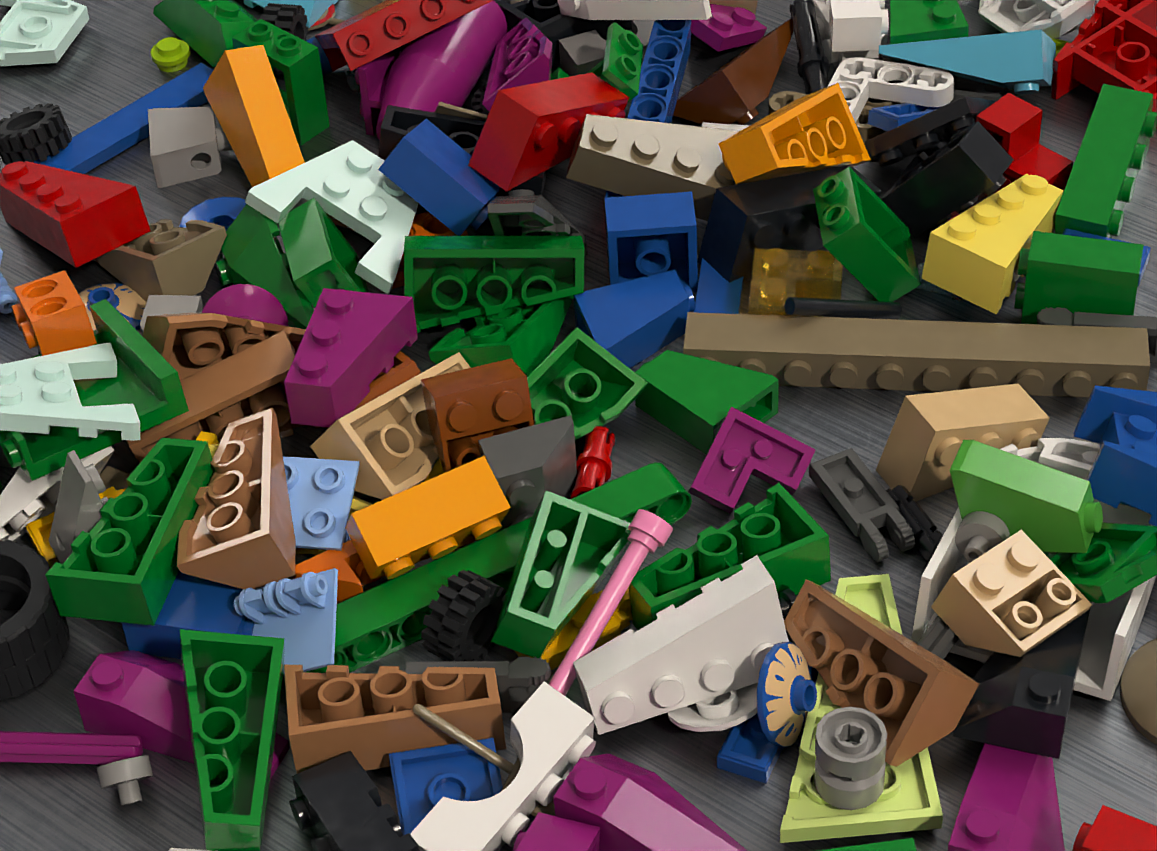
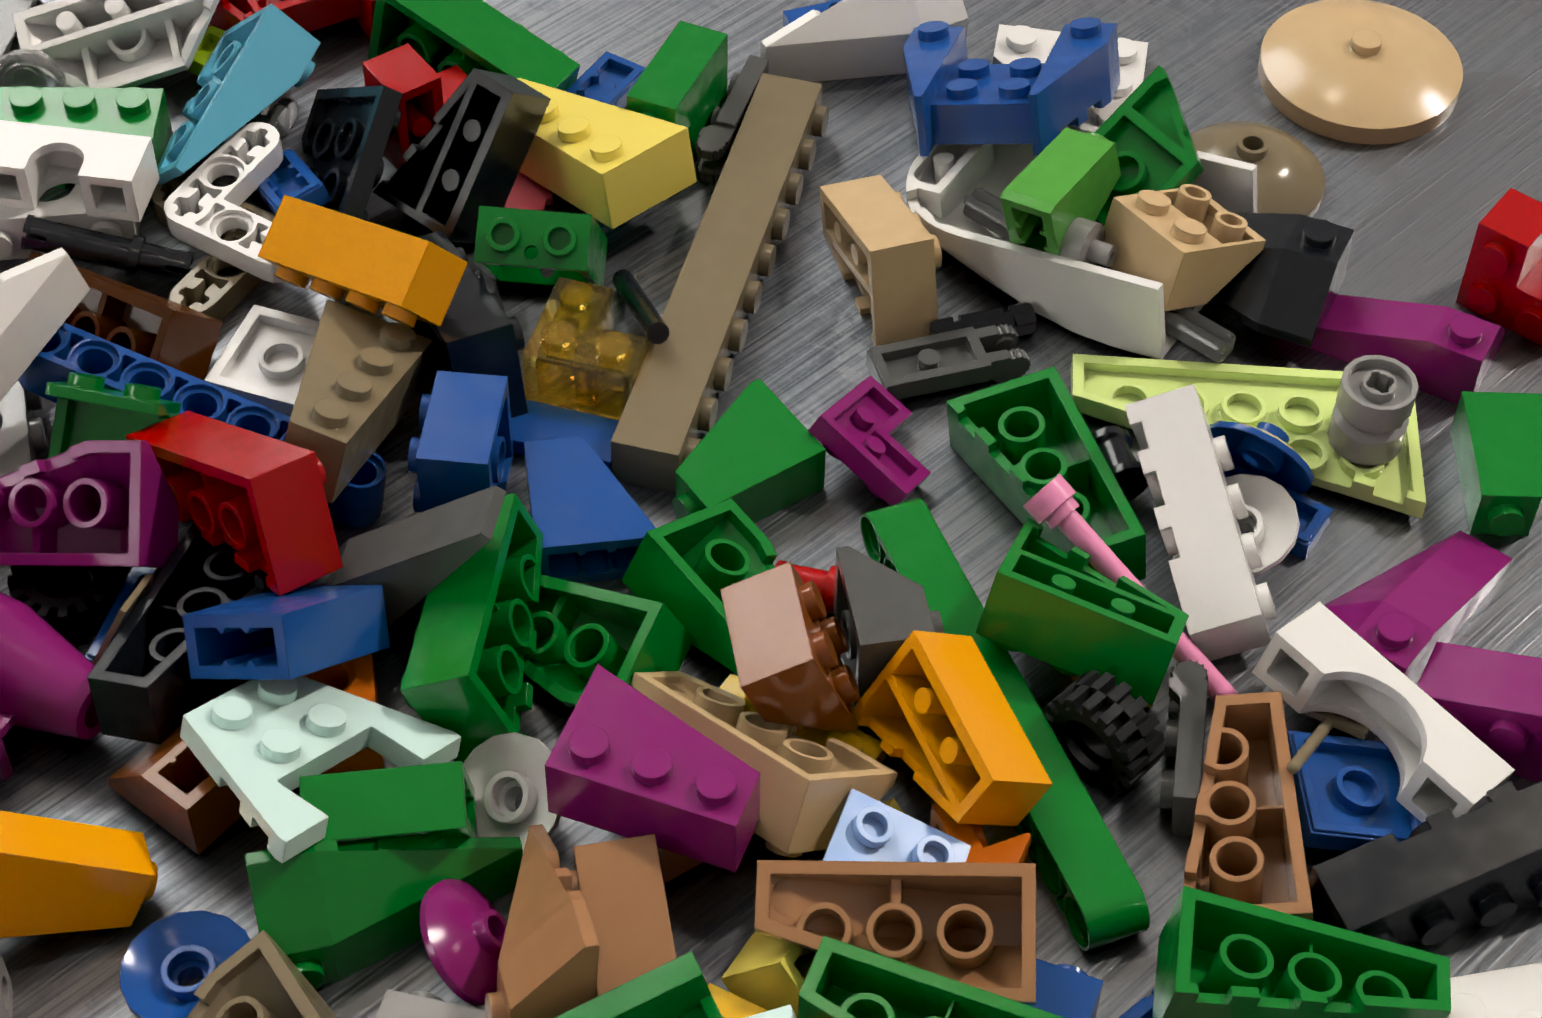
camera: 85 degrees left, 5 degrees up
light blue hinge [234,568,338,677] -> none
medium nougat wedge [784,579,979,767] -> none

